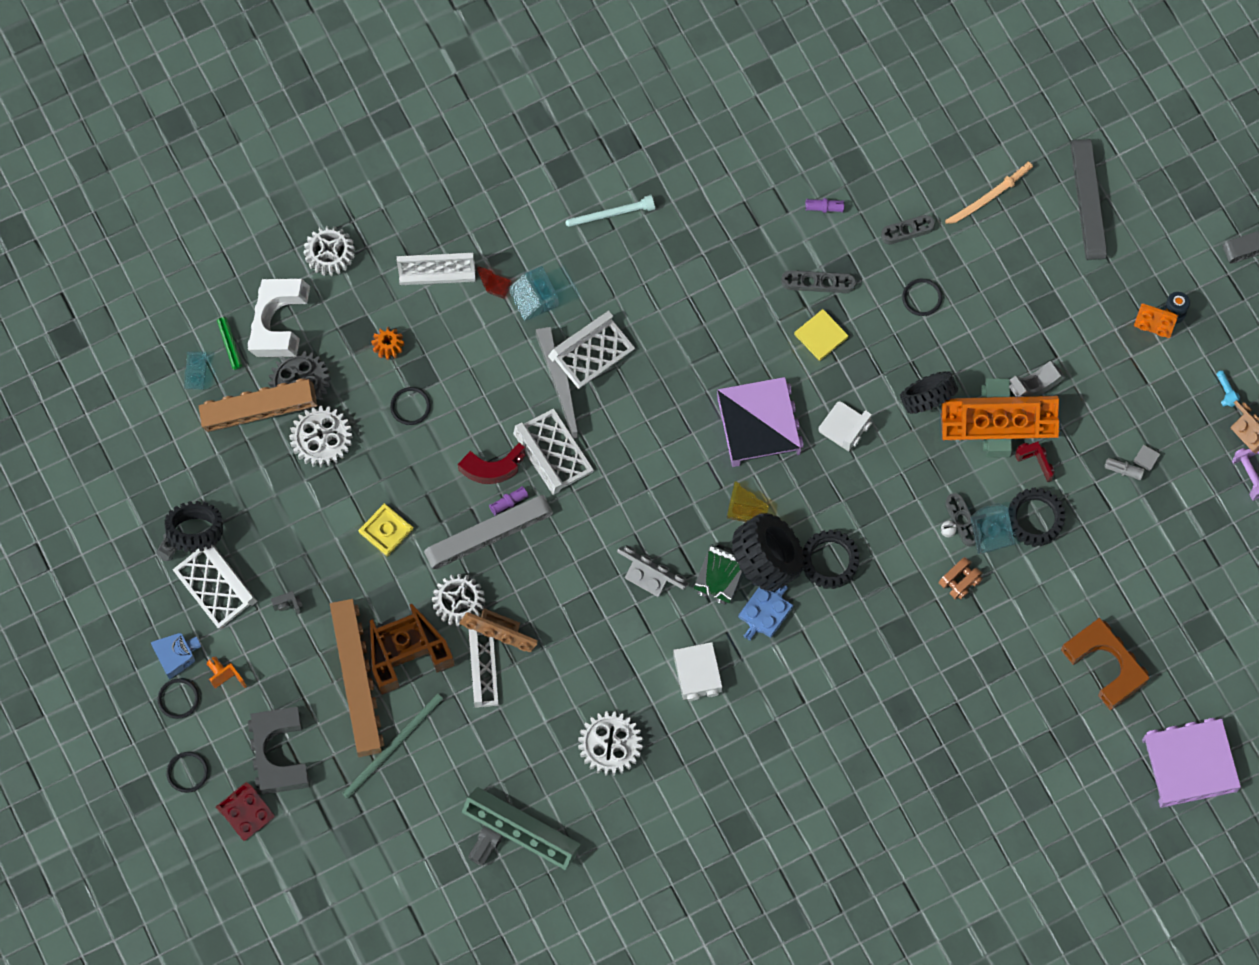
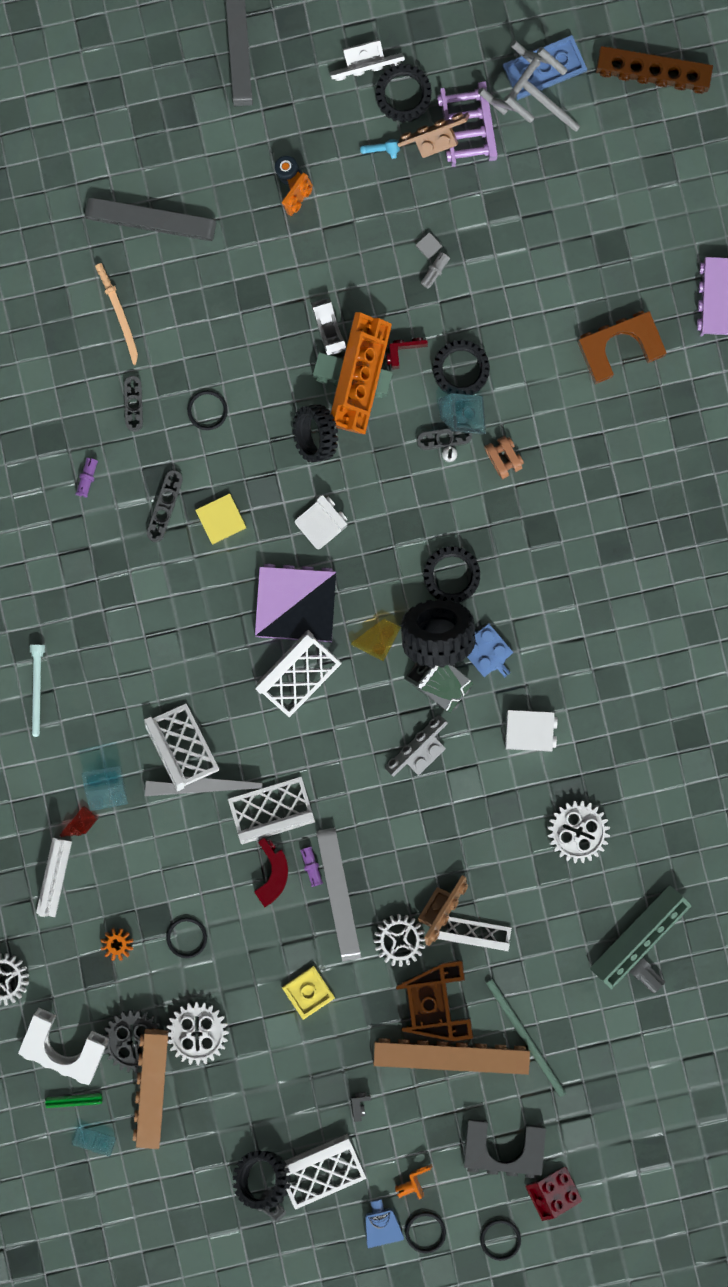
camera: 80 degrees left, 15 degrees up
none -> white fence [255,630,342,717]

